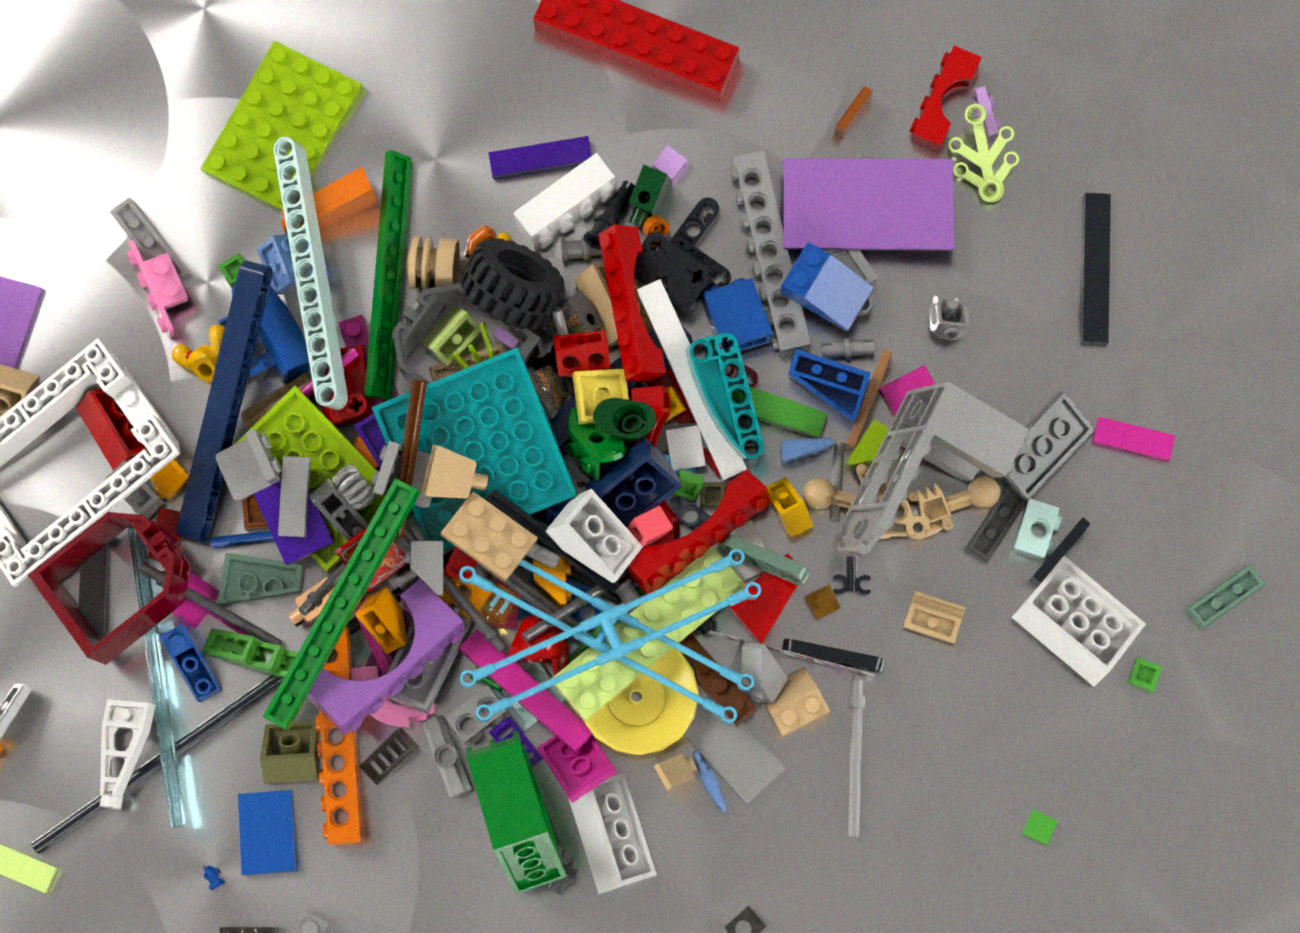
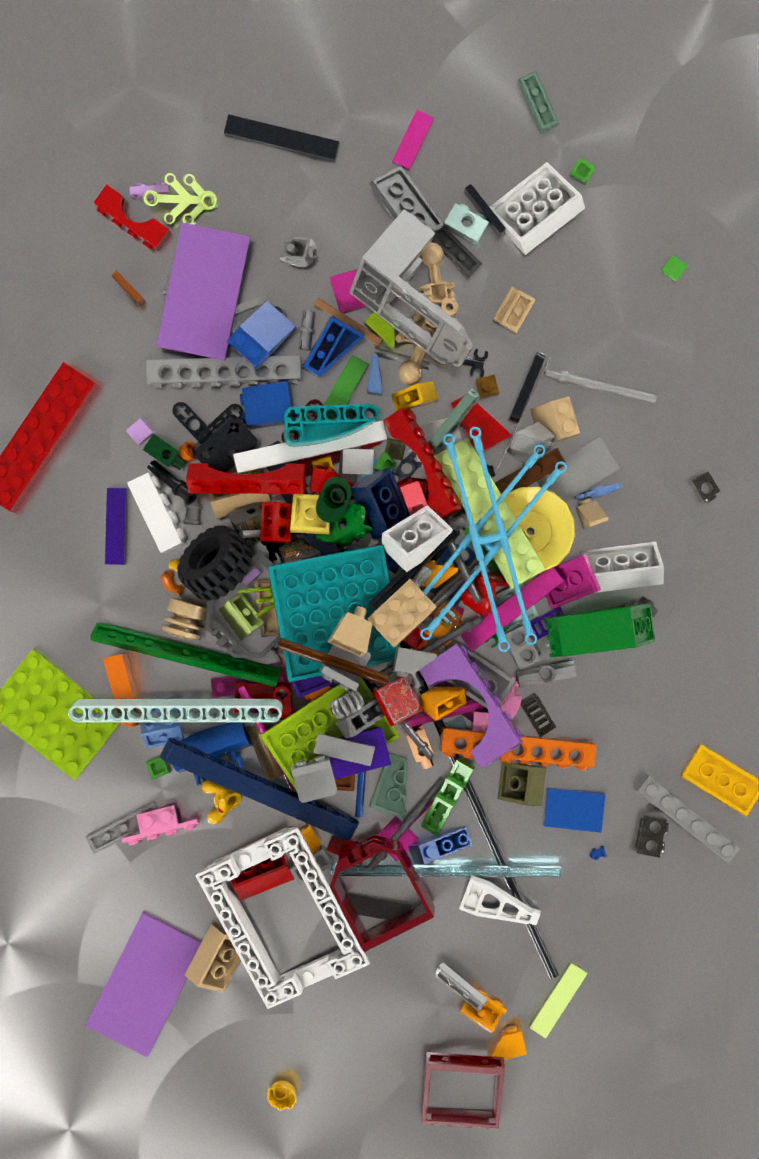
camera: 85 degrees left, 10 degrees up
green plate [262,478,420,730] -> none

